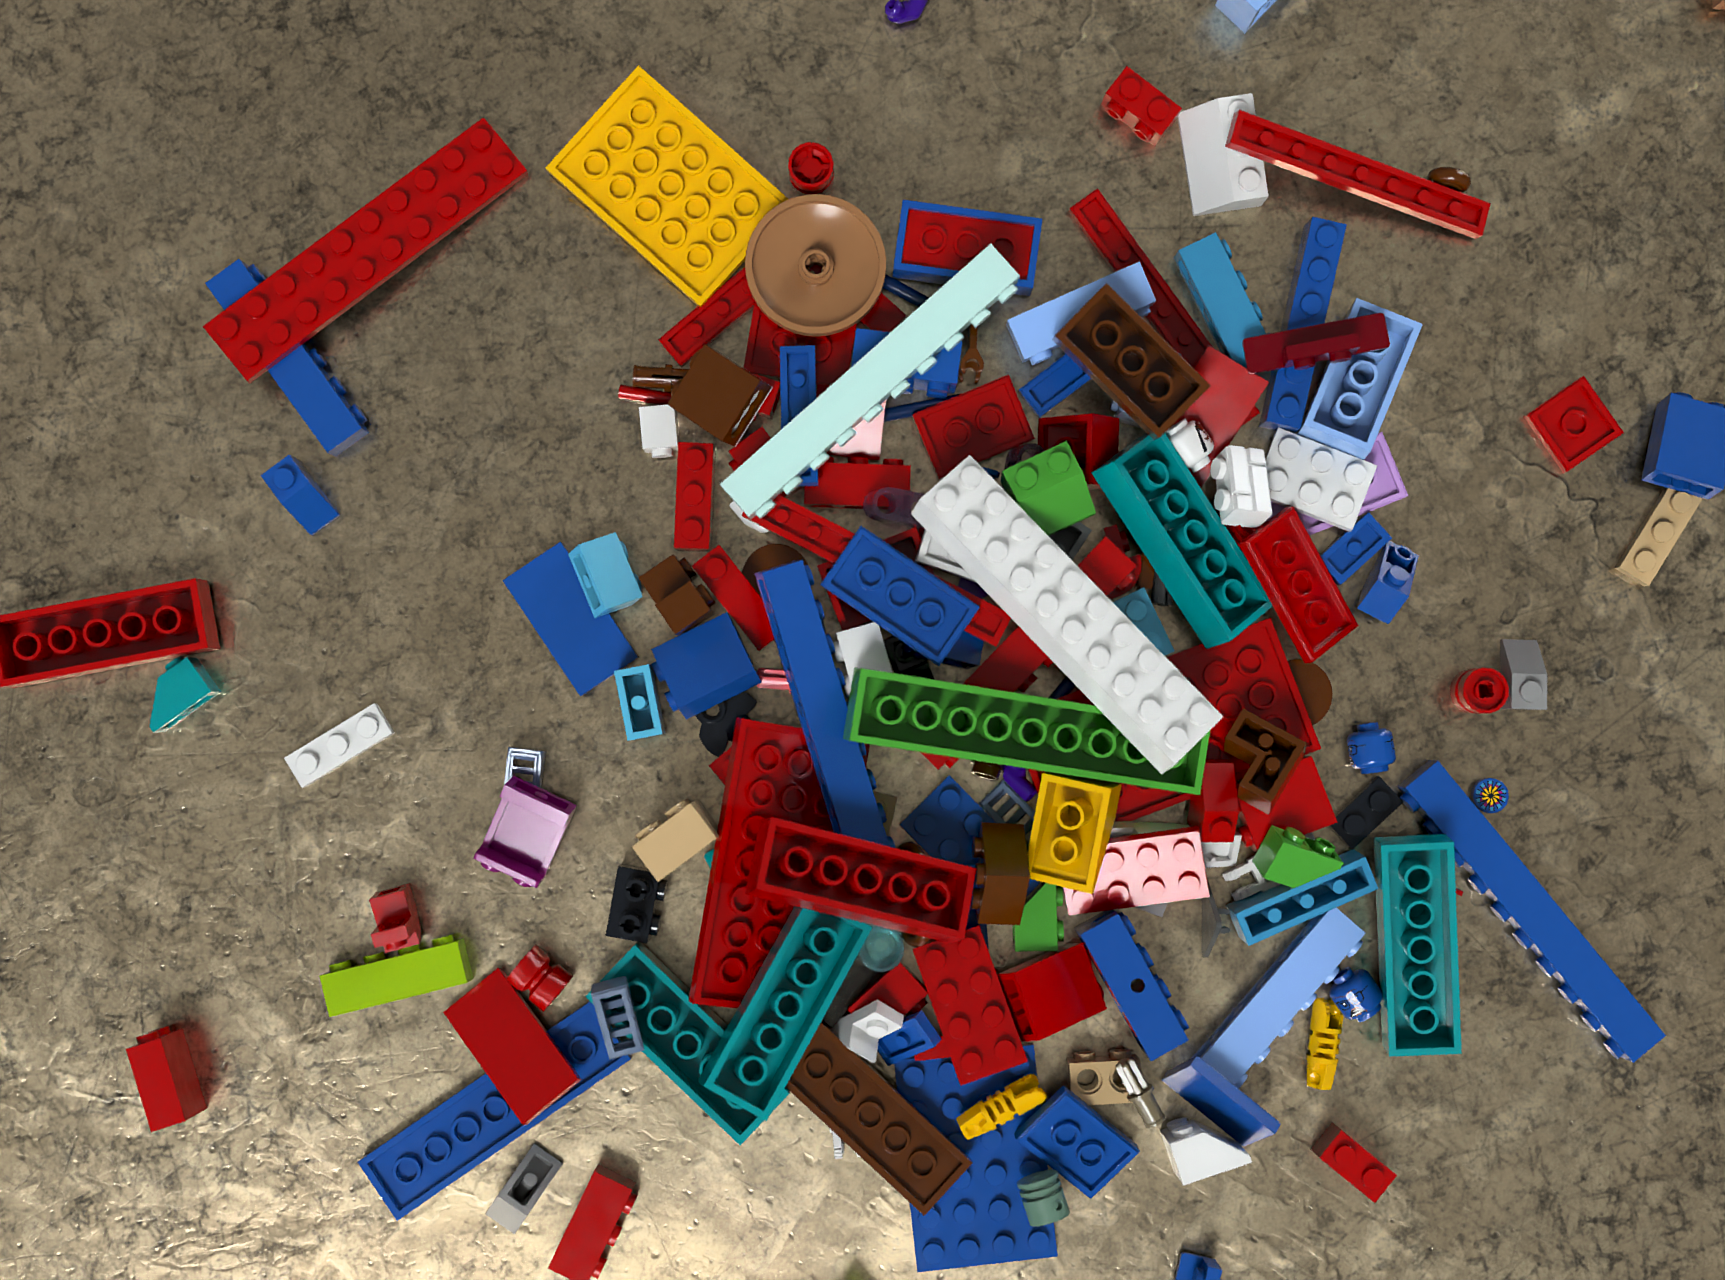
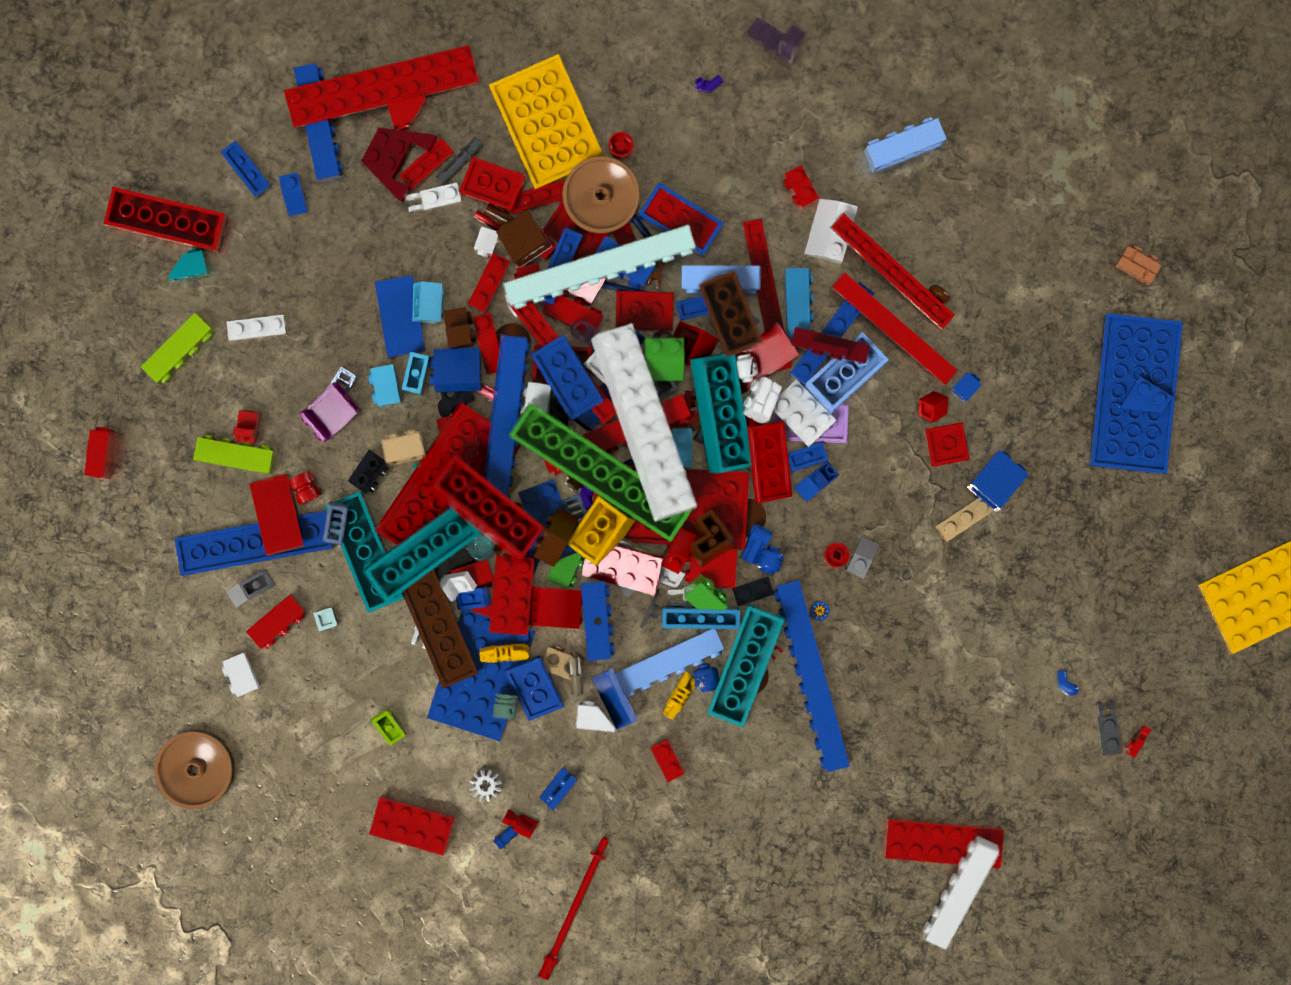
camera: 25 degrees right, 0 degrees up
none -> lime brick [141,313,214,384]
none -> blue plate [221,141,271,198]
none -> light aqua plate [313,607,338,631]
none -> dark red wing [361,128,438,203]
none -> medium azure brick [368,364,402,407]
none -> red slope [388,94,427,130]
none -> red plate [399,138,454,190]
none -> white hinge [406,183,462,212]
none -> dark grey pin [435,136,483,185]
none -> red plate [459,157,526,212]
none -> blue piece [740,524,773,565]
none -> red tile [831,272,958,385]
none -> red panel [918,391,949,422]
none -> blue brick [951,372,982,403]

